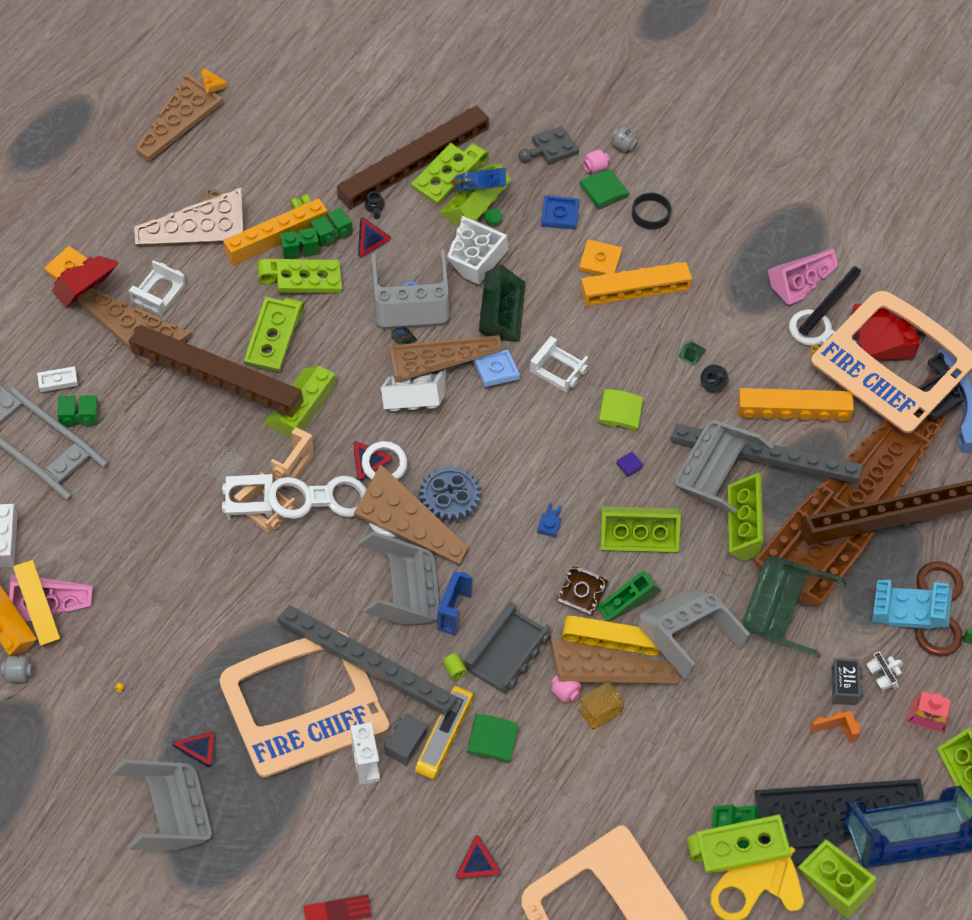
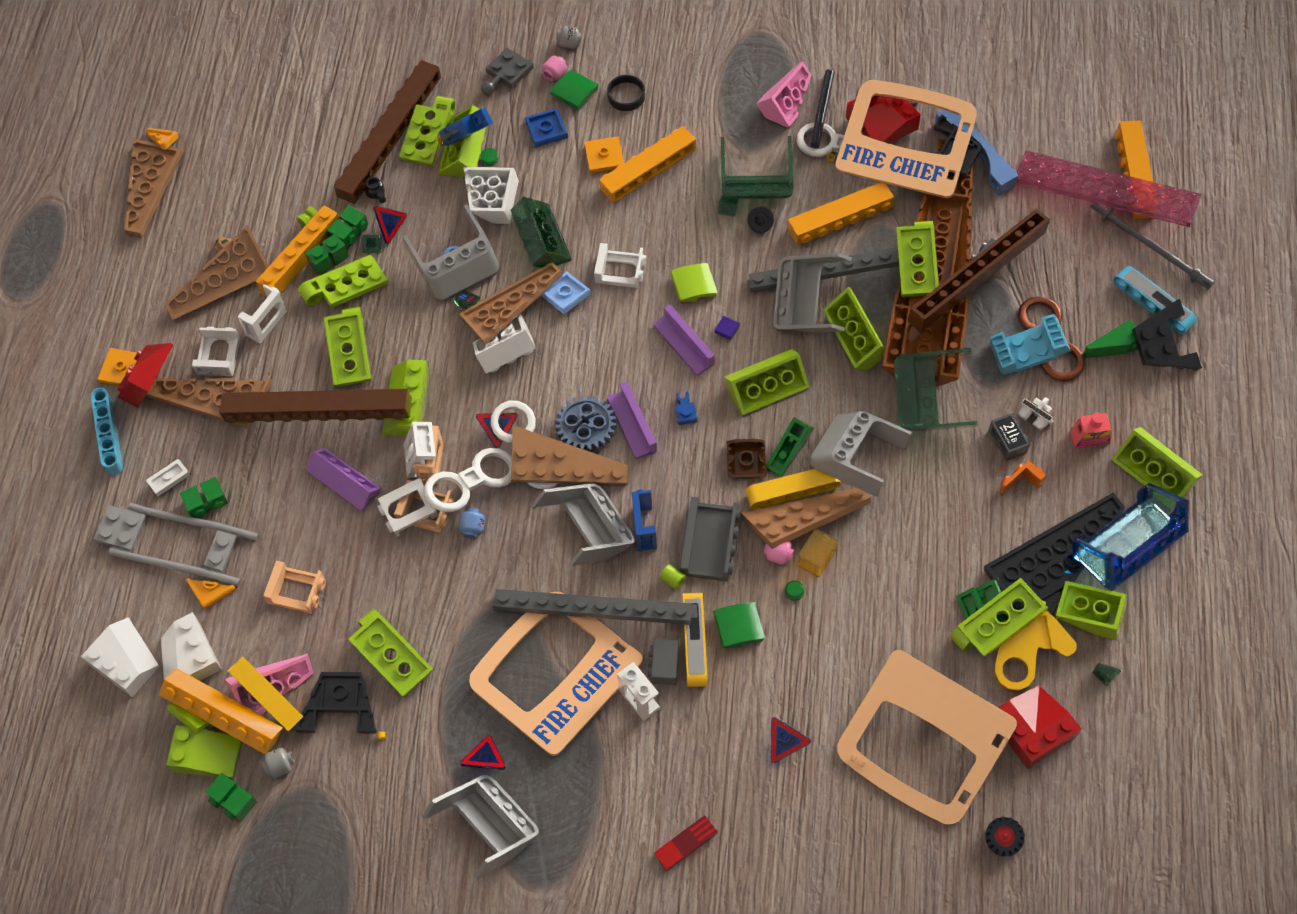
camera: 20 degrees left, 5 degrees up
none -> medium azure beam [91,388,123,475]
none -> light orange tile [186,578,236,609]
none -> white panel [238,284,287,344]
none -> light nougat panel [263,561,326,614]
none -> black wing [295,672,377,734]
none -> medium lavender panel [306,448,381,510]
none -> lime hinge [348,608,433,698]
none -> clear green slope [363,235,382,253]
none -> white panel [403,422,436,478]
none -> medium blue head [458,508,485,538]
none -> medium lavender panel [607,381,657,459]
none -> medium lavender panel [653,304,715,375]
none -> clear green windscreen [721,136,794,199]
none -> green piece [785,580,805,601]
none -> lime hinge [896,221,939,297]

